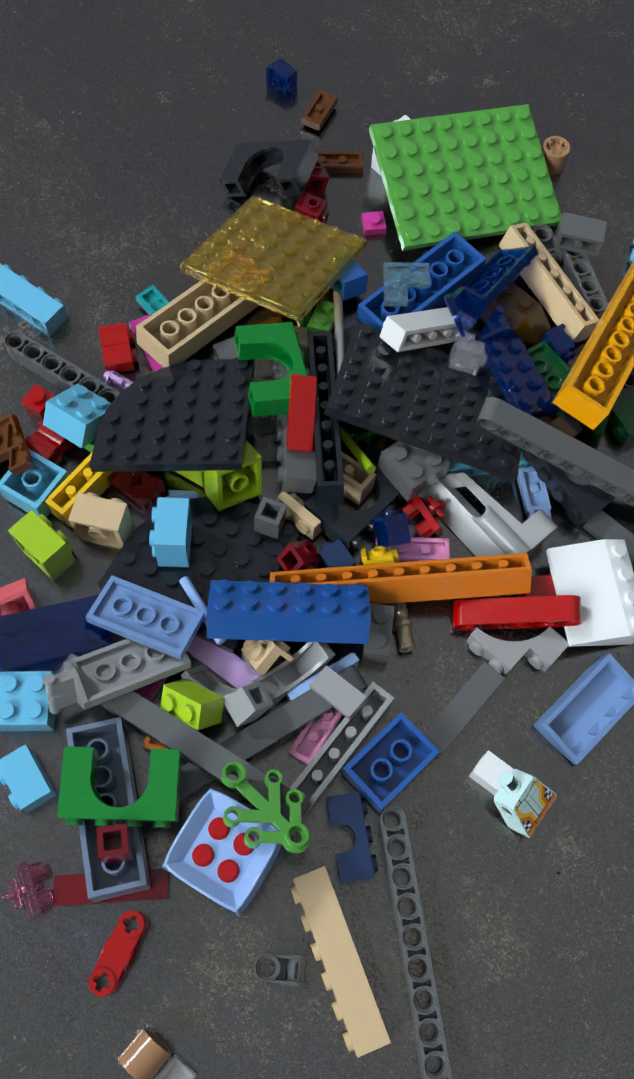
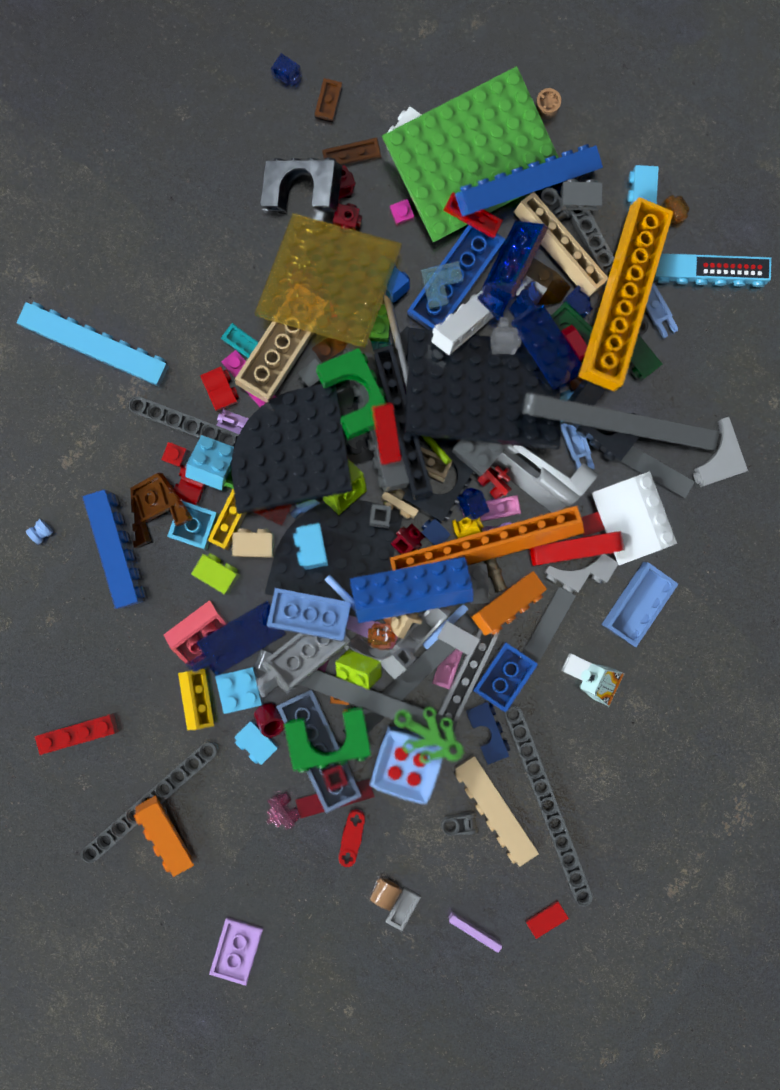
camera: 10 degrees left, 20 degrees up
none -> dark red piece [254,703,285,738]
none -> clear orange head [368,623,396,649]
none -> red tile [443,192,503,238]
none -> blue brick [455,144,603,216]
none -> orange brick [471,571,547,636]
none -> dark red piece [561,325,588,363]

